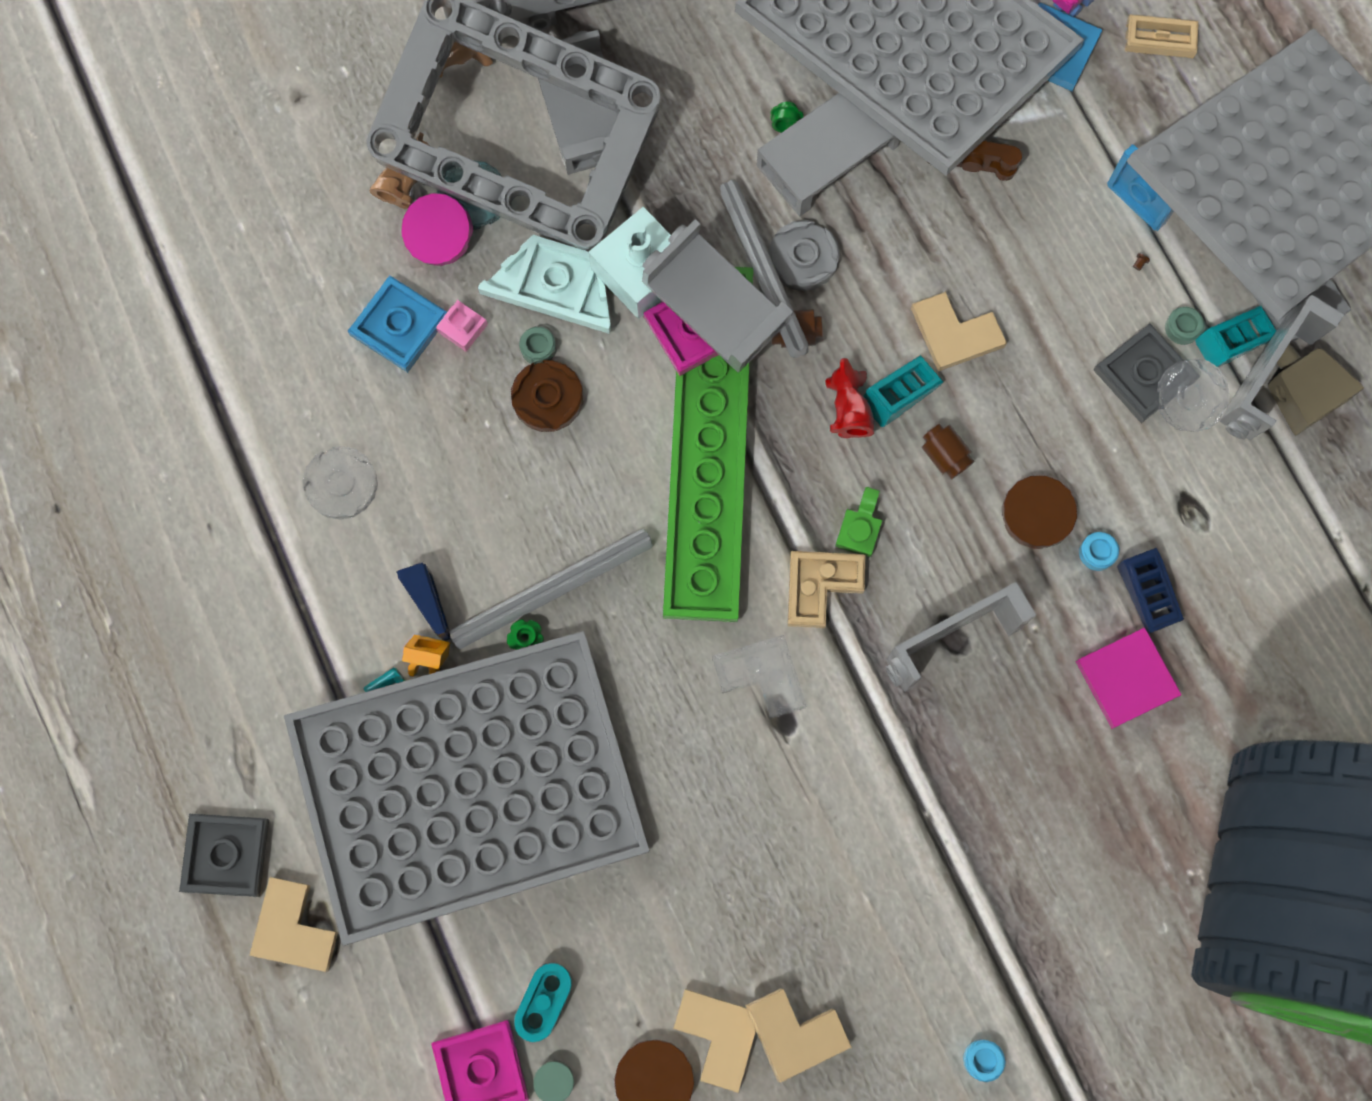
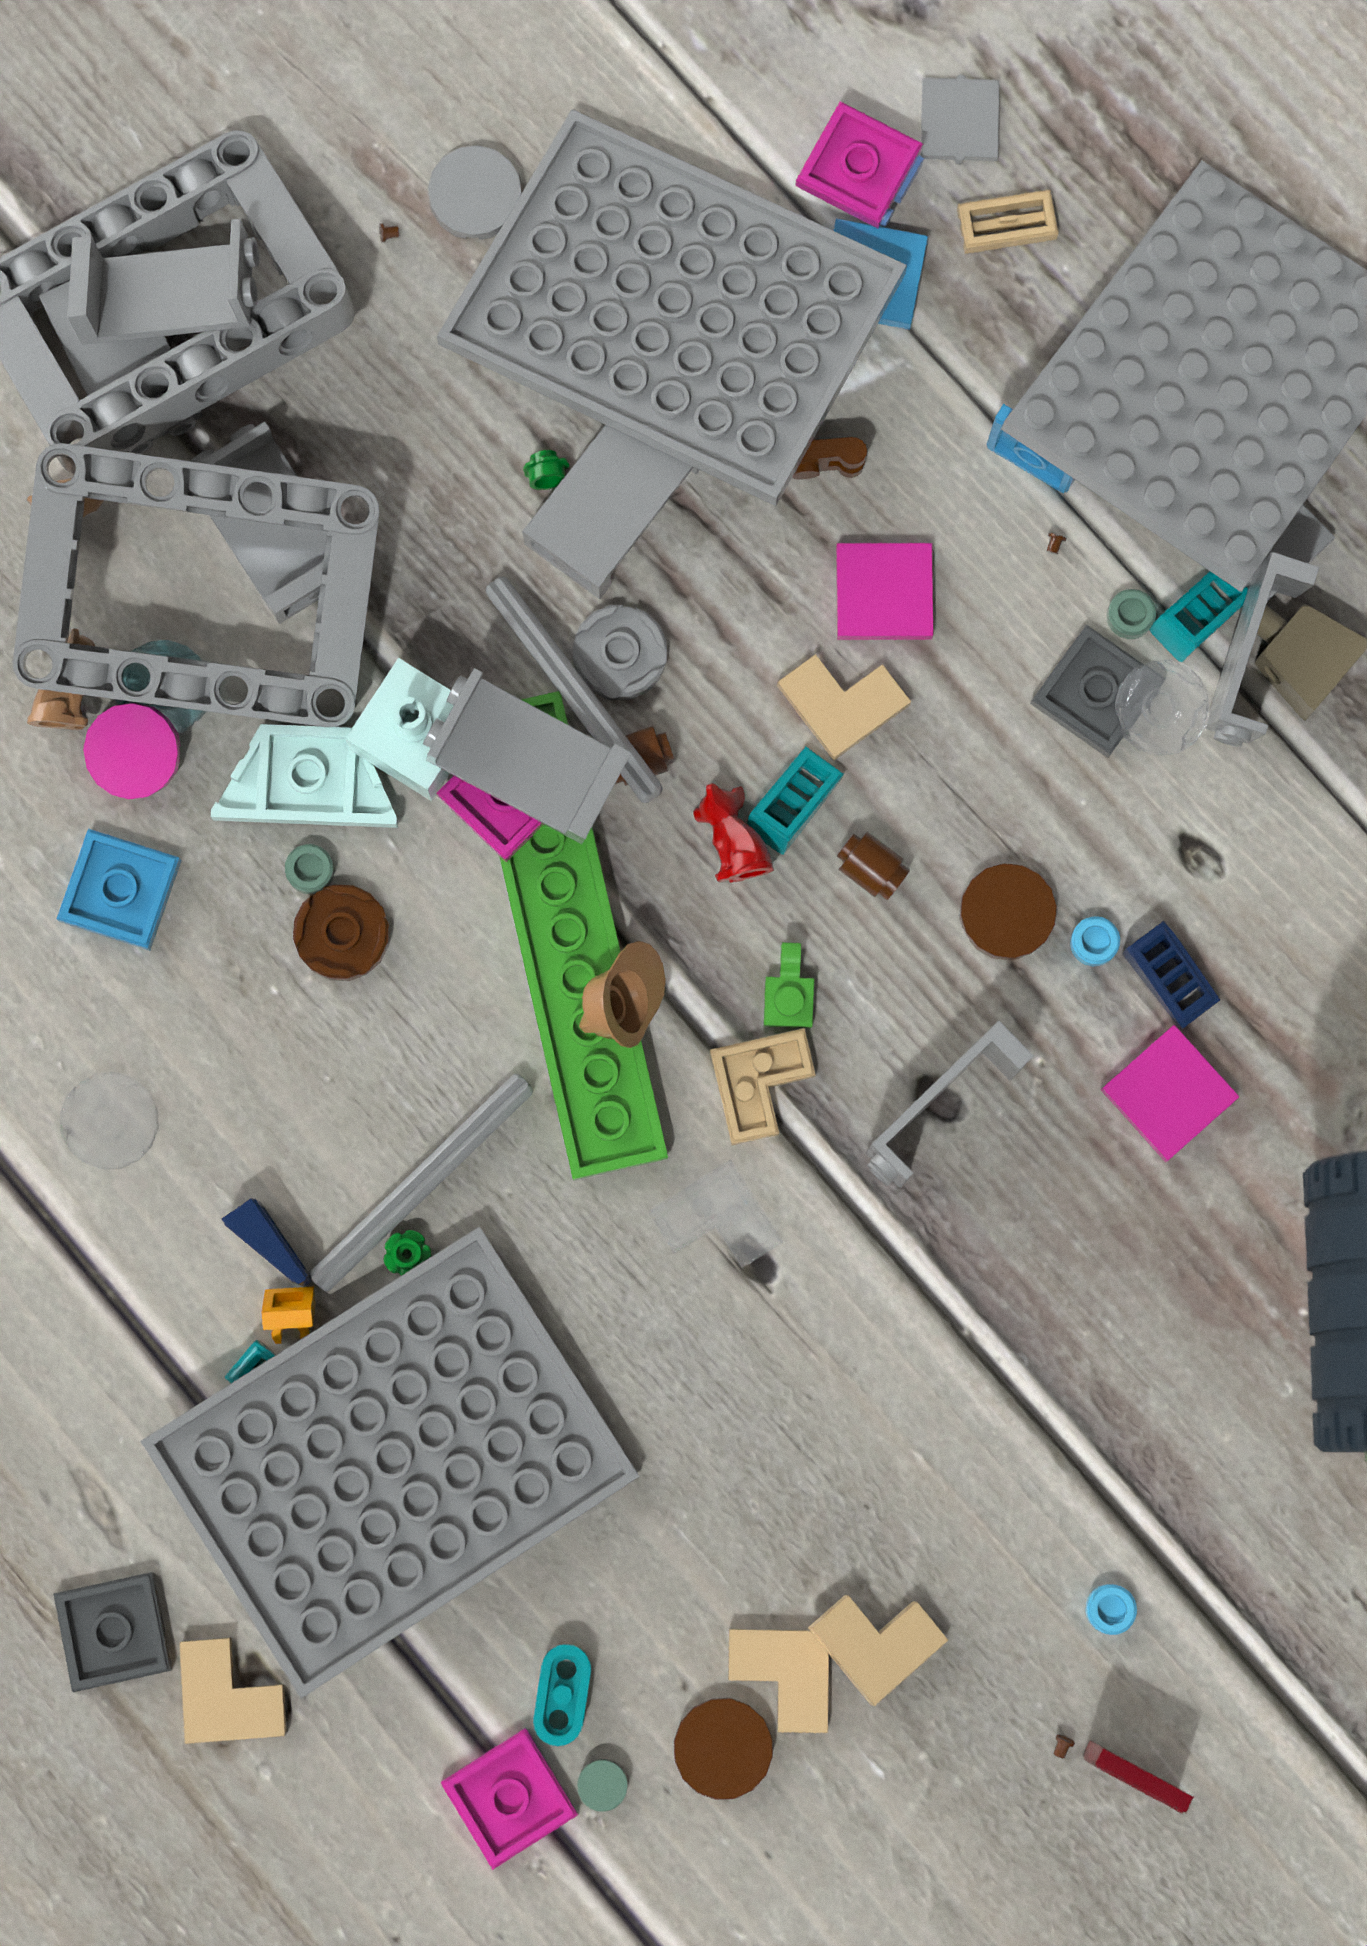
camera: 20 degrees left, 5 degrees up
bright pink tile [436,300,488,352] -> none
none -> medium nougat piece [579,941,666,1048]
none -> dark pink tile [836,543,933,640]

